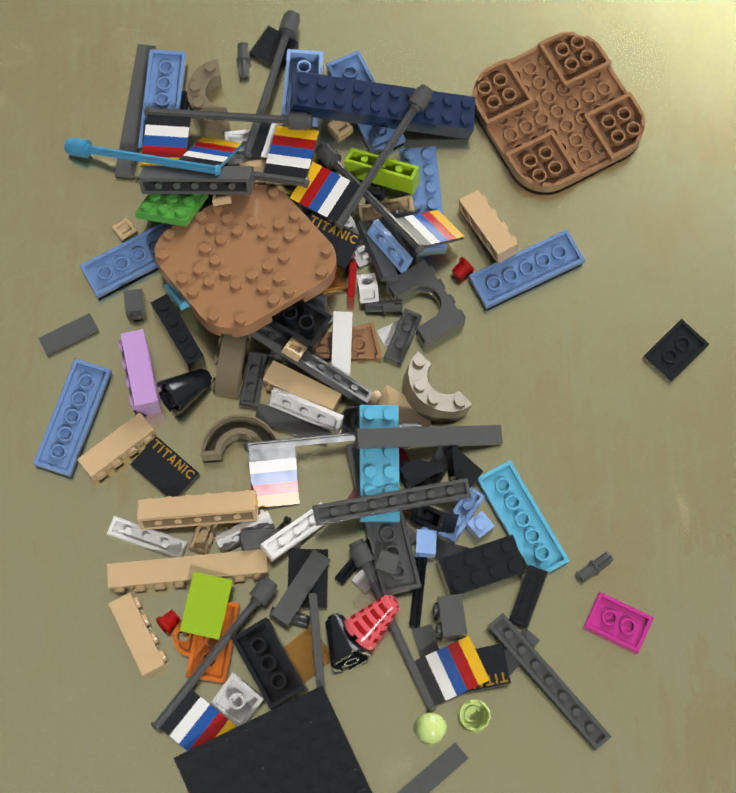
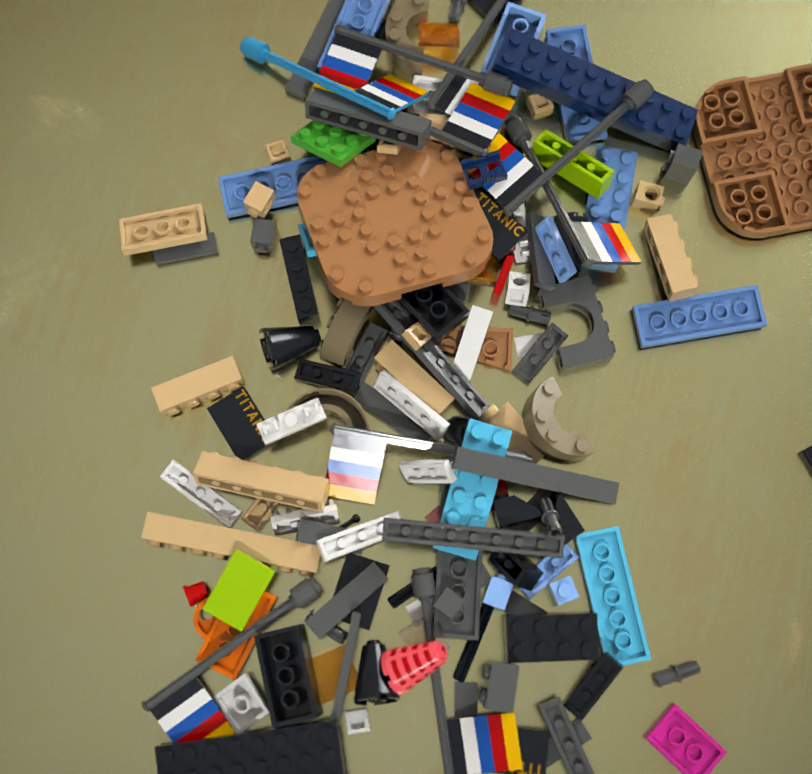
camera: 20 degrees right, 5 degrees up
medium blue plate [33,358,112,477] -> none
tan brick [108,593,167,678] -> none
lavender brick [118,329,162,416] -> none
tan tile [358,194,416,222] -> none
black bush [365,184,386,201] -> none
red piece [451,257,475,280] -> none
none -> tan plate [119,203,208,256]
none -> tan brick [243,181,276,219]
none -> white plate [257,398,327,445]
none -> black tile [294,358,362,395]
none -> white tile [344,707,371,735]
none -> white plate [398,459,457,483]
none -> clear orange tile [418,22,460,47]
none -> dark blue piece [461,150,508,190]
none -> dark grey axle [539,497,563,538]
none -> tan brick [631,180,666,213]
none -> dark grey brick [662,143,703,186]

